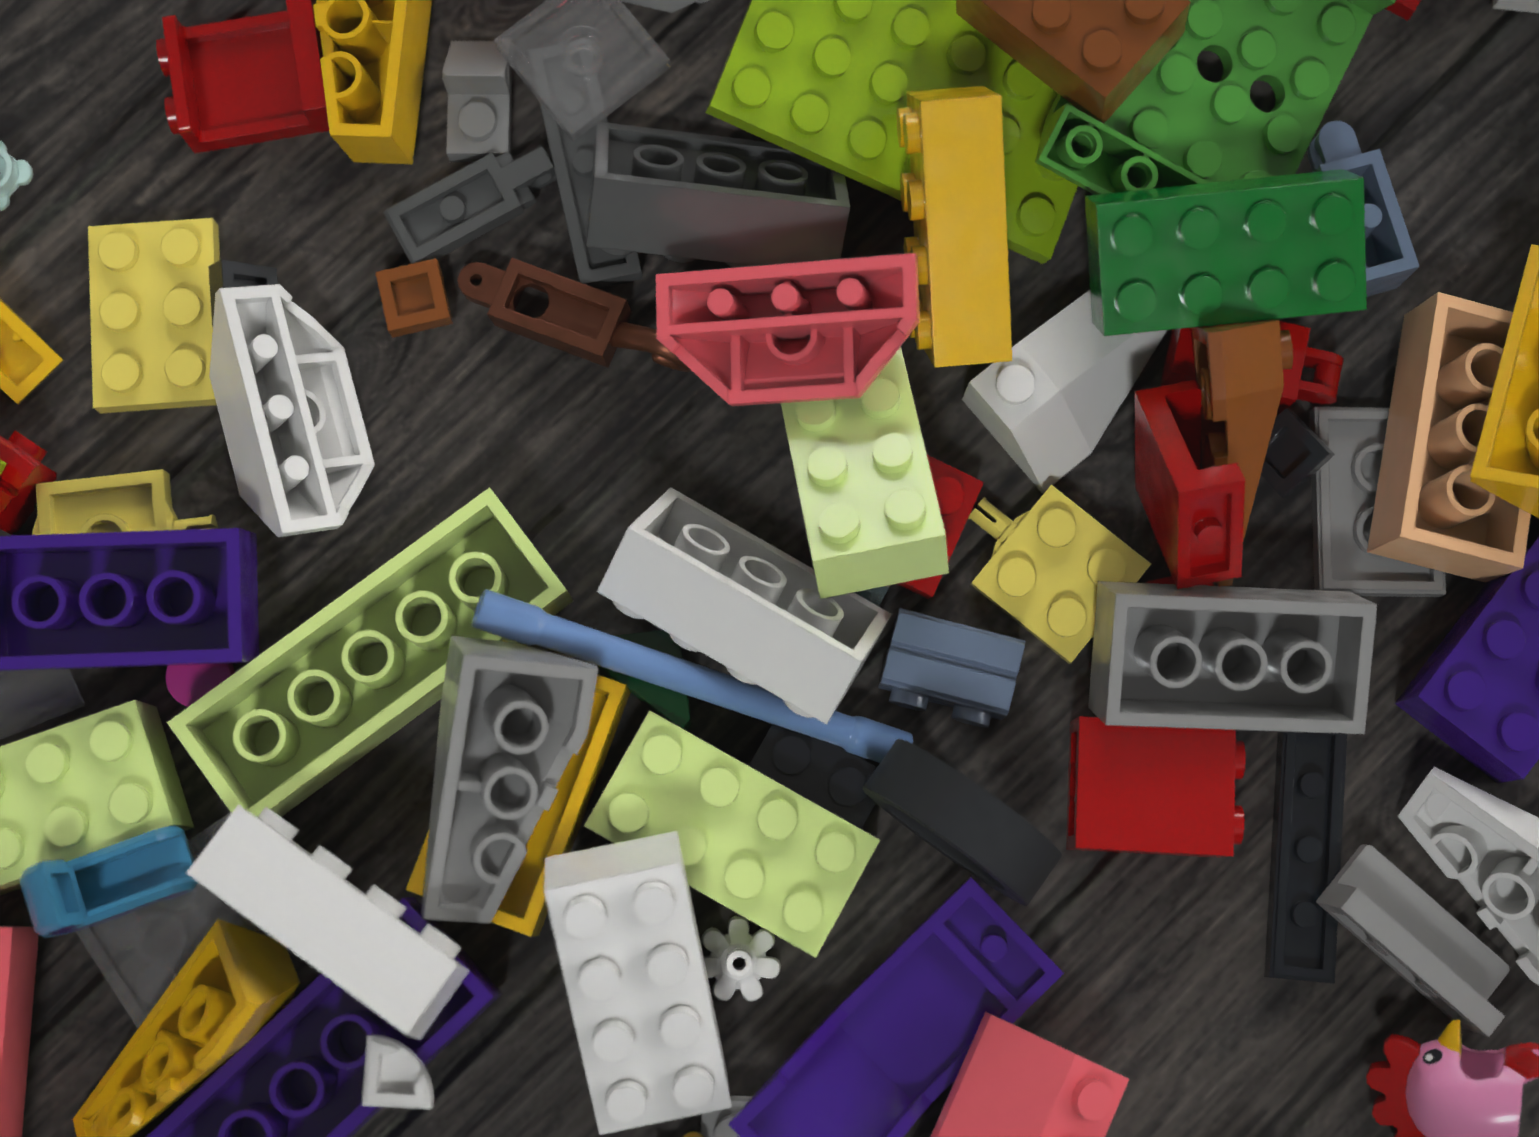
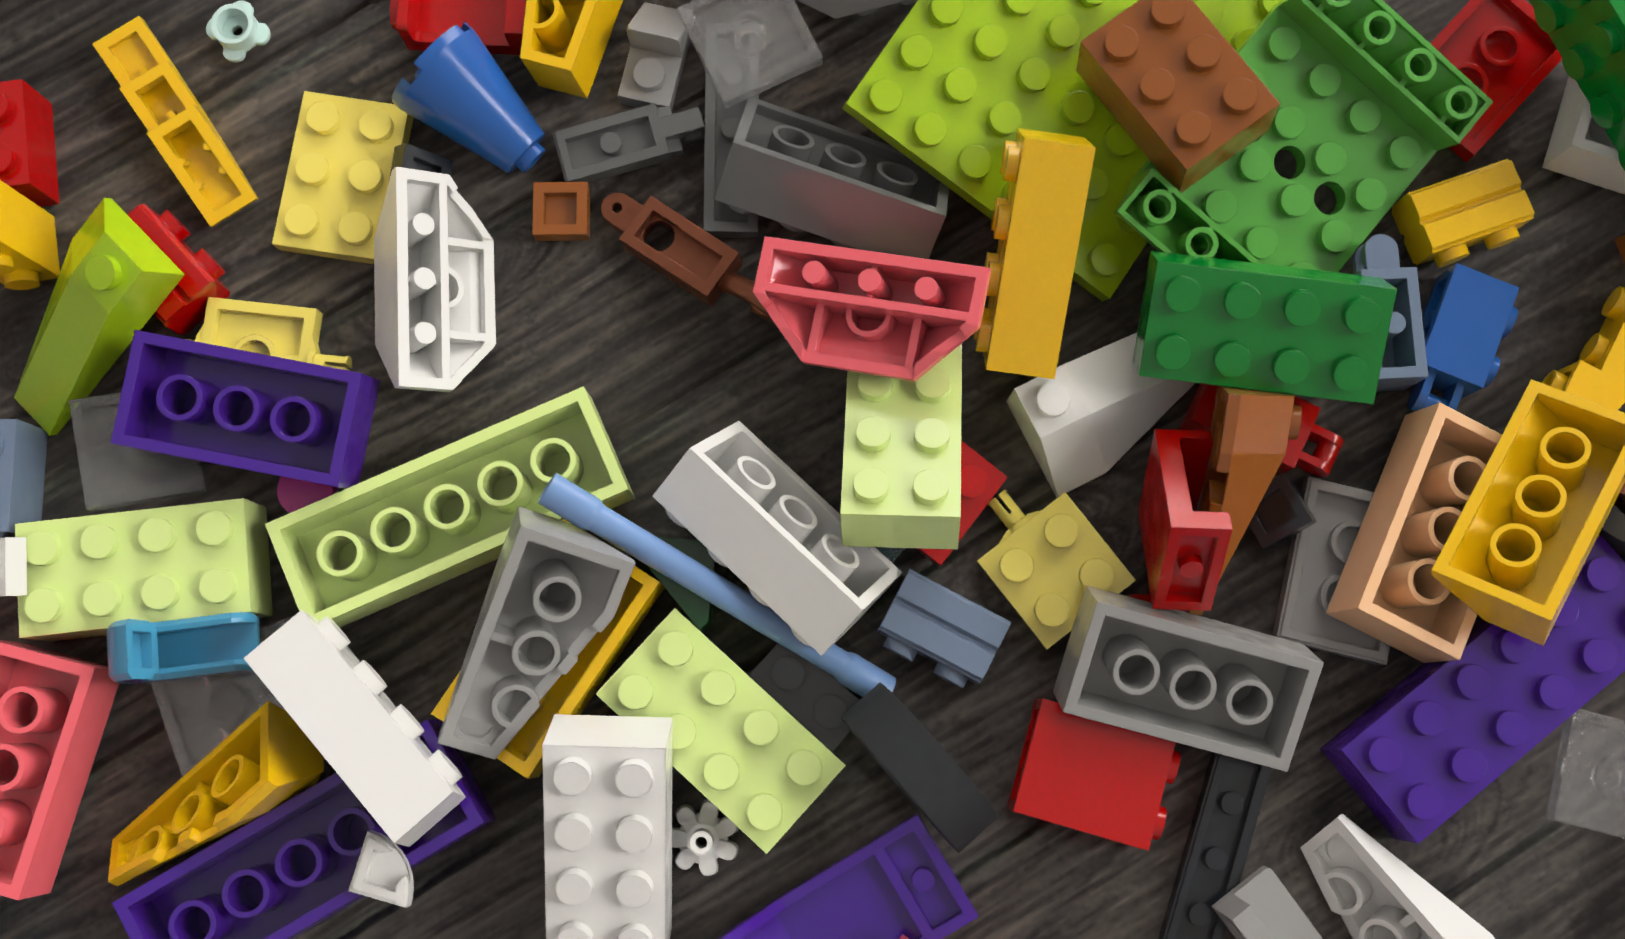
camera: 15 degrees right, 0 degrees up
none -> blue cone [392,22,546,174]
none -> yellow brick [1391,159,1535,268]
none -> blue brick [1407,263,1519,412]

